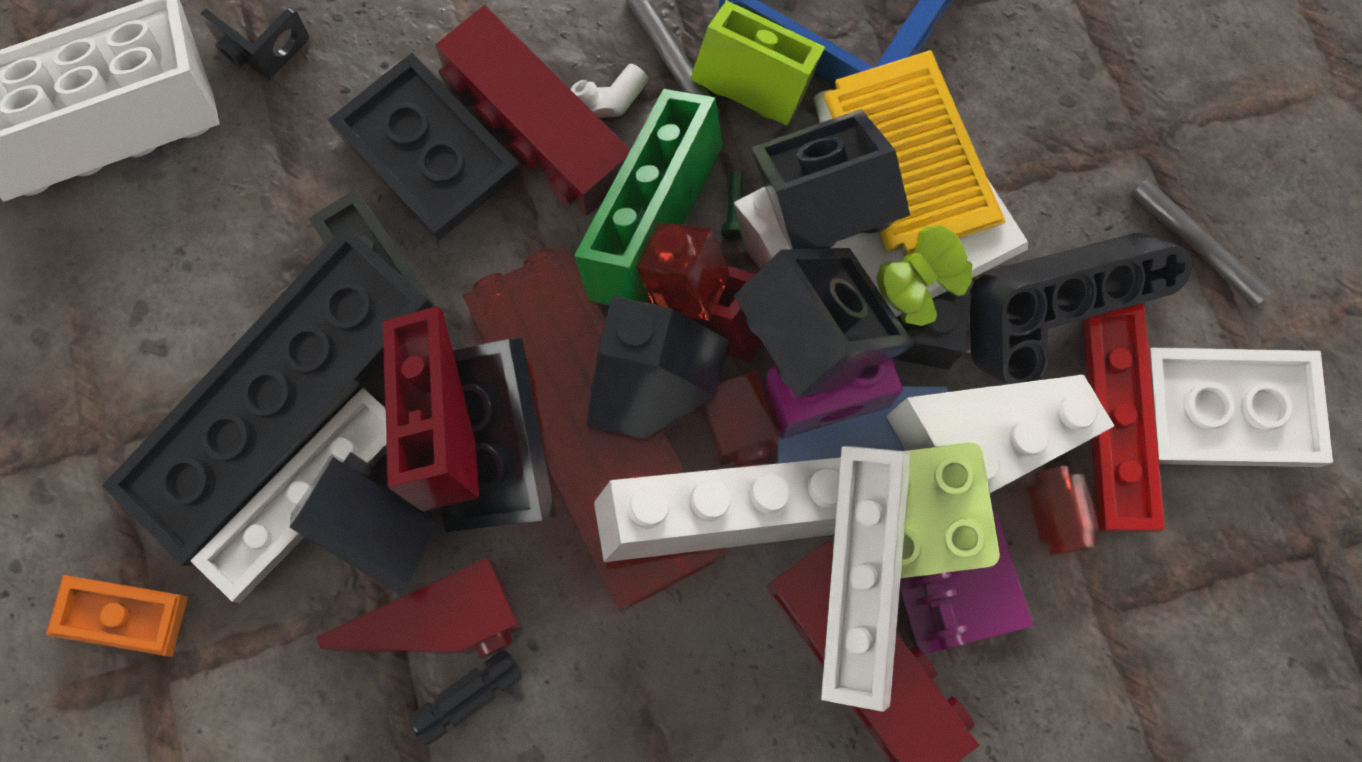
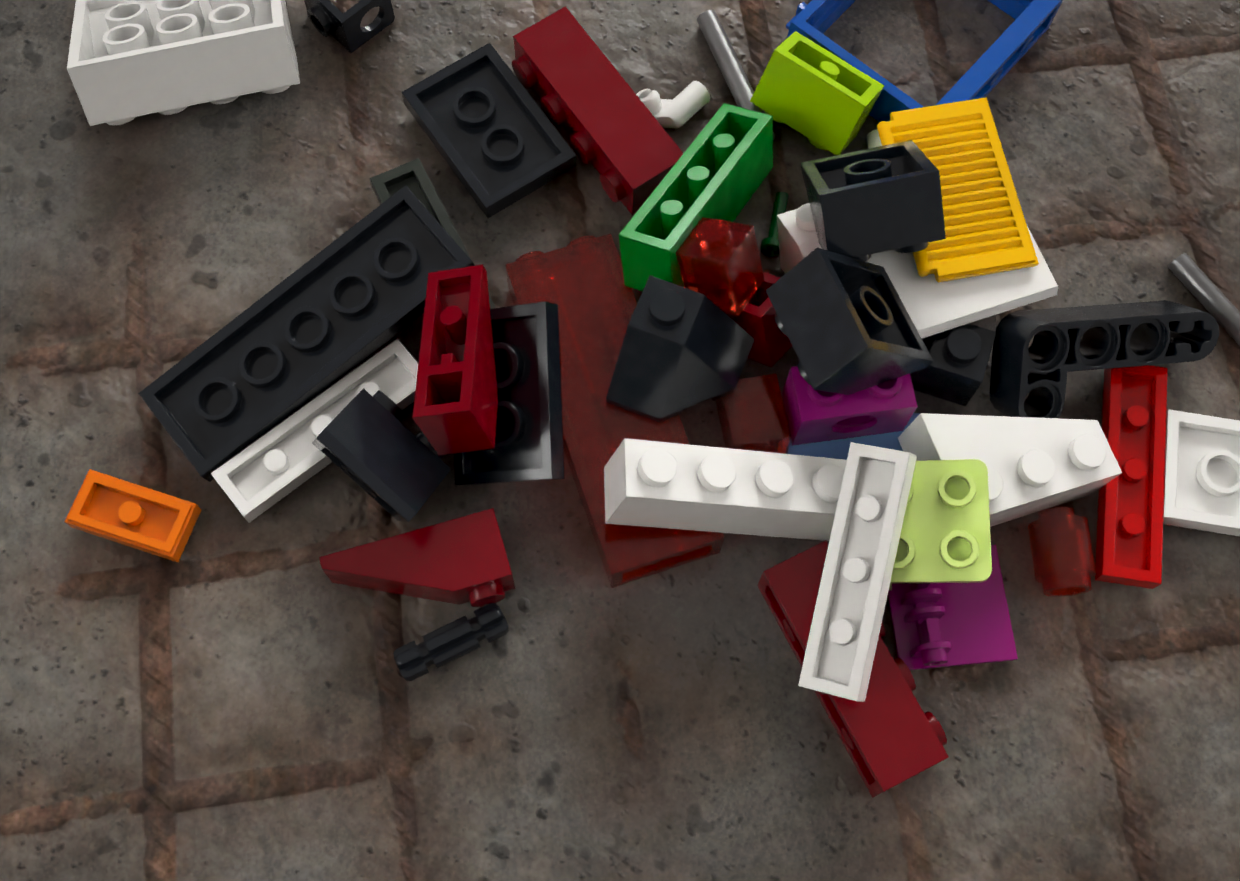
camera: 10 degrees right, 5 degrees down
lime piece [876,225,973,326] -> none

